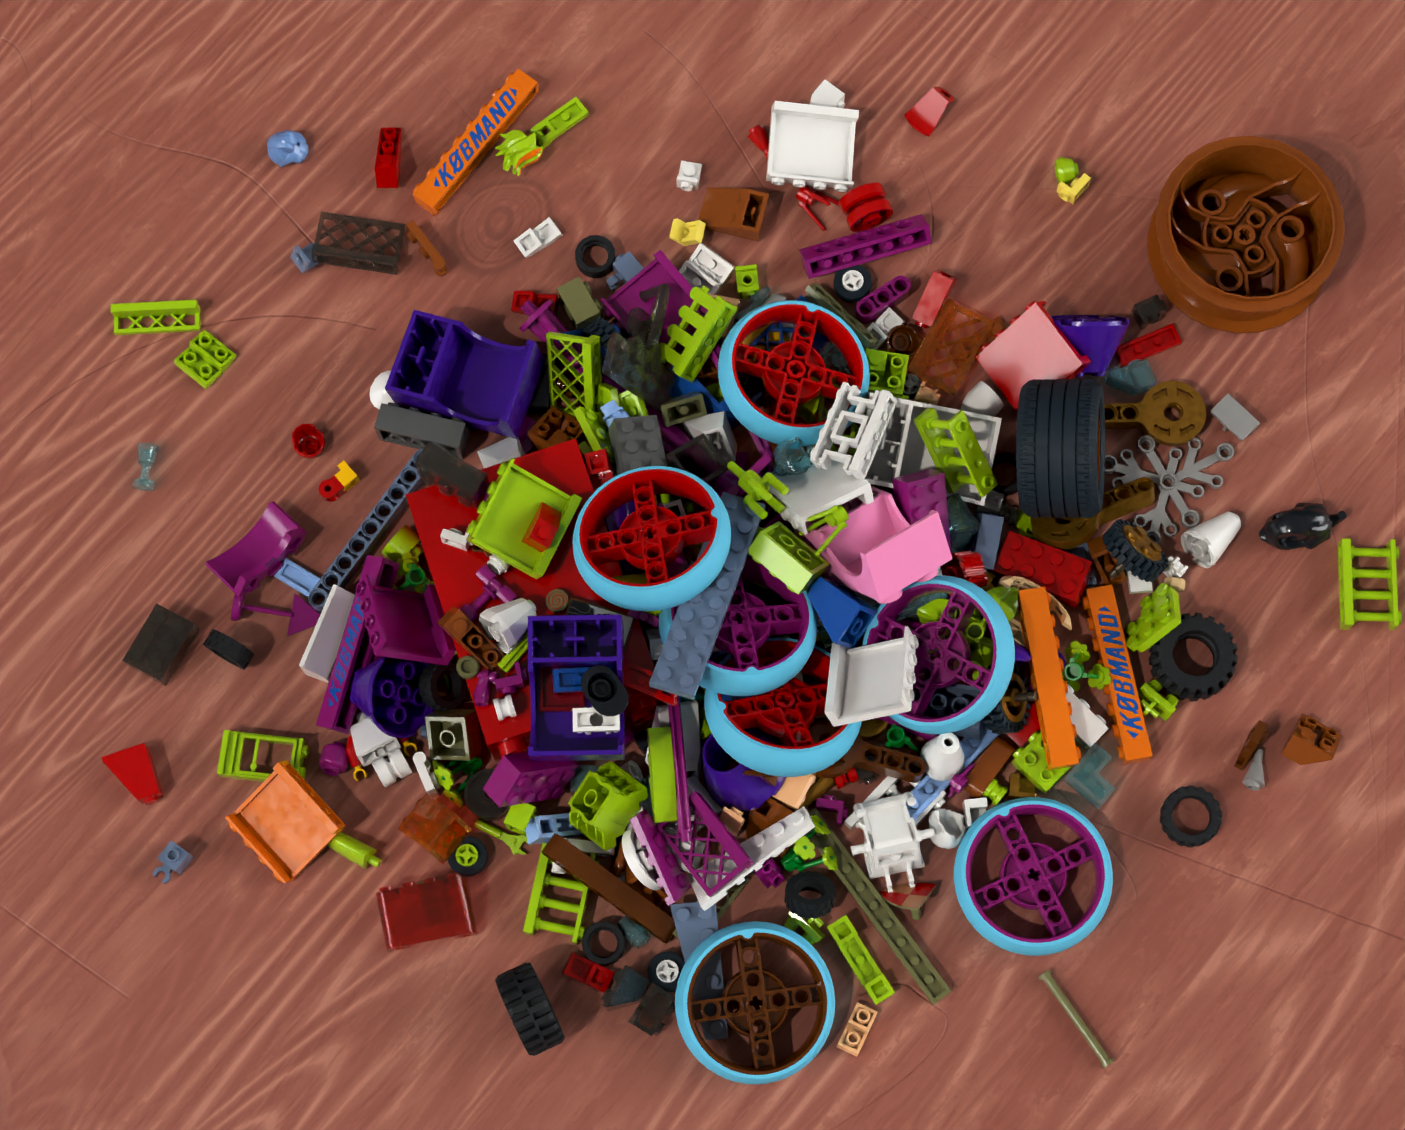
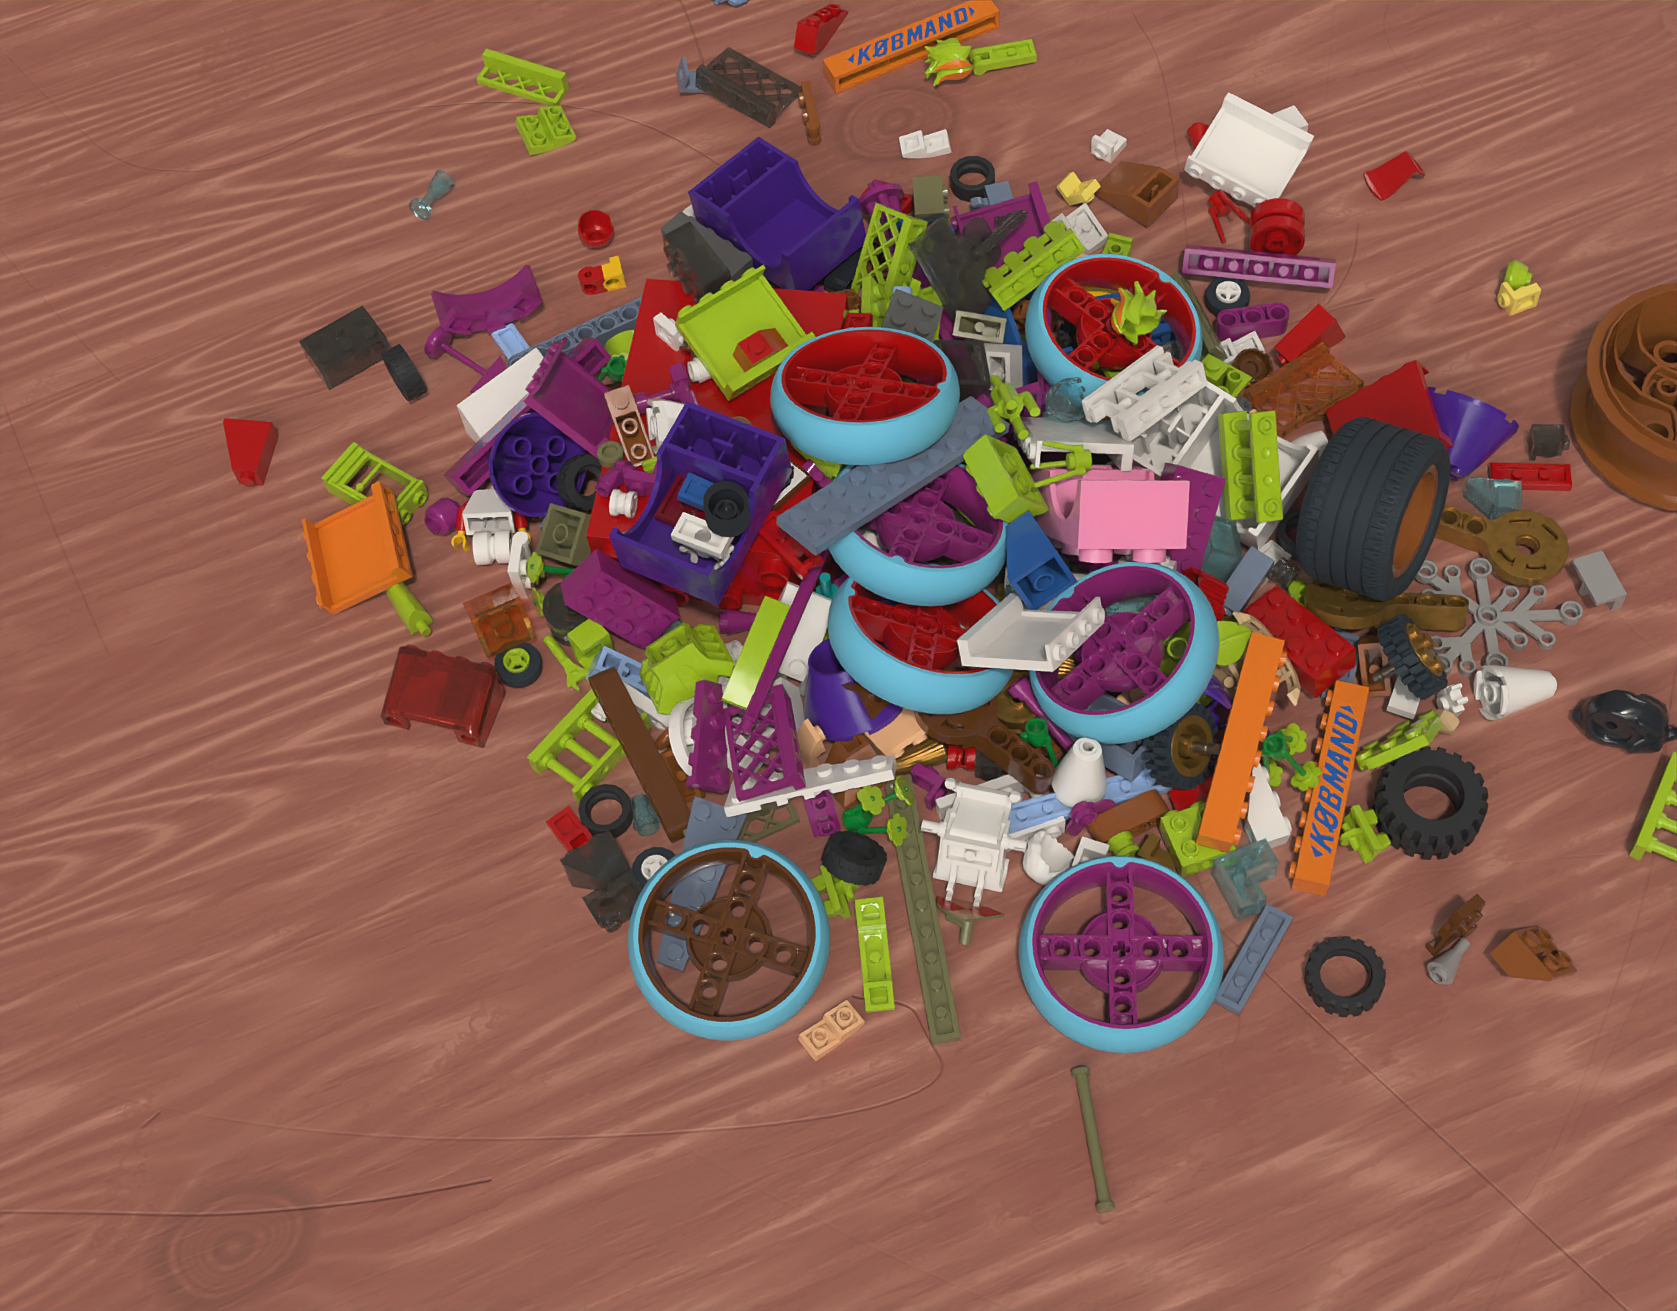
camera: 30 degrees right, 15 degrees down
sand blue brick [152,840,194,884] -> none
black tyre [495,962,565,1056] -> none
none -> lime hair [1110,281,1167,345]
none -> sand blue plate [1213,903,1293,1016]

